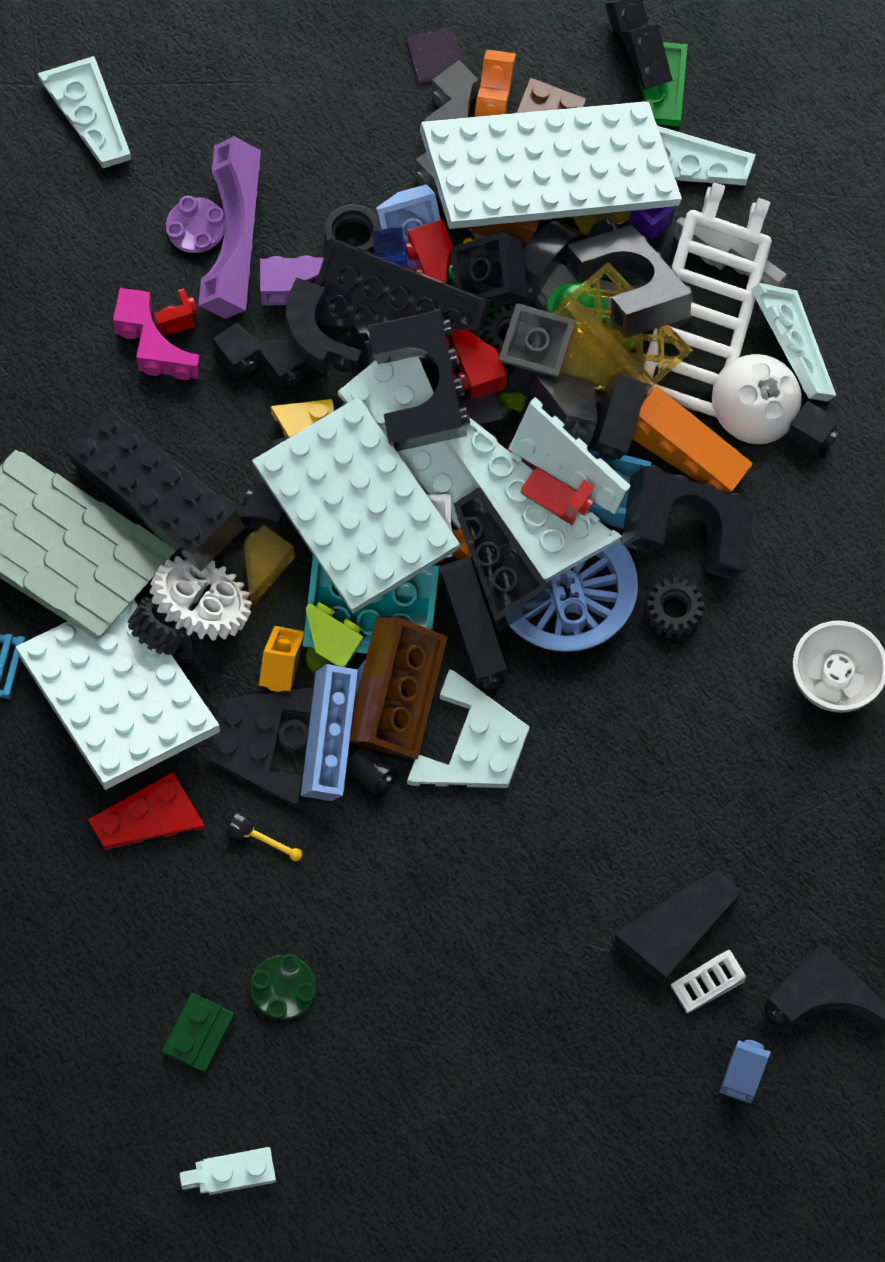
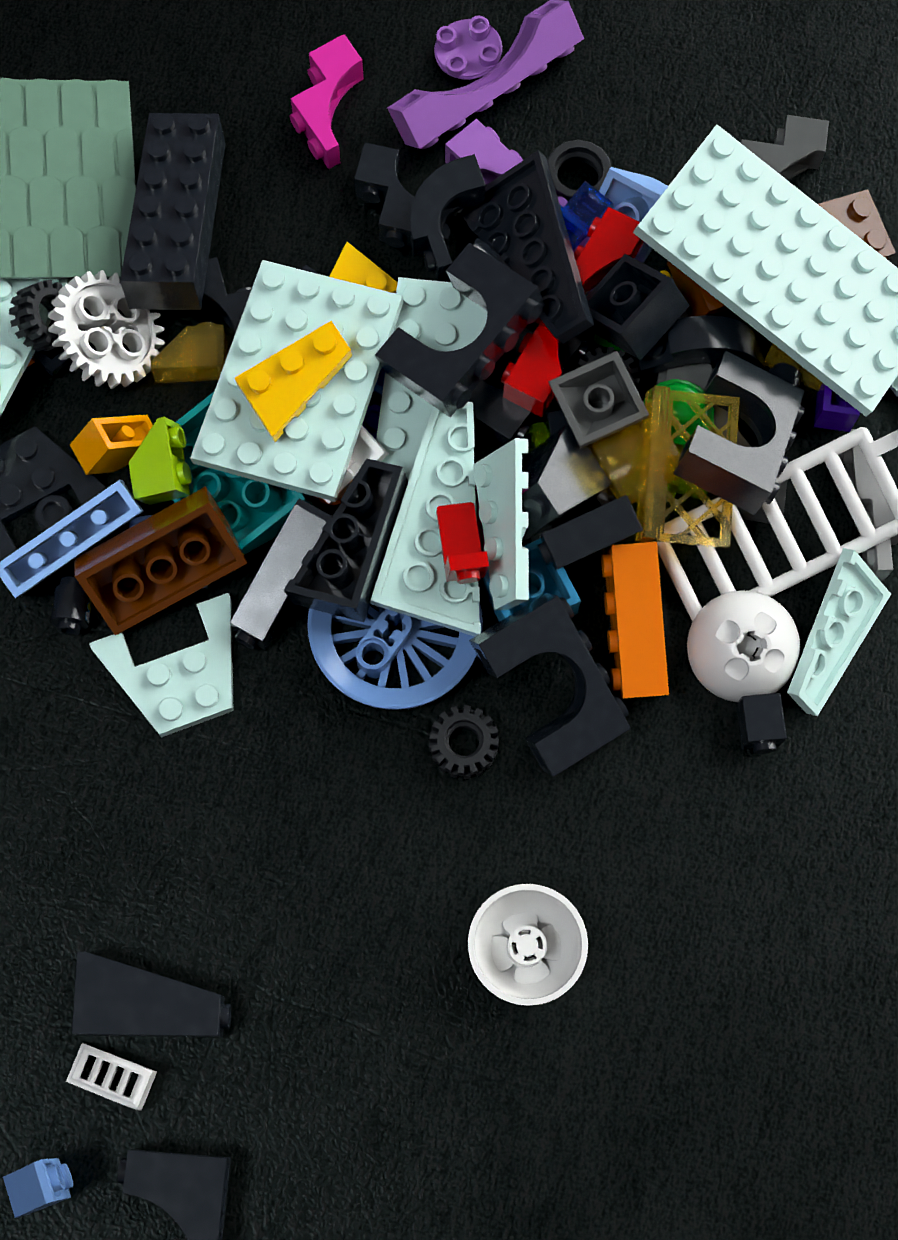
camera: 50 degrees right, 5 degrees up
red bracket [154,288,198,337] -> none
clear purple piece [406,27,464,83] -> none
orange arch [475,50,516,117] -> none
none -> yellow wing [234,321,352,442]

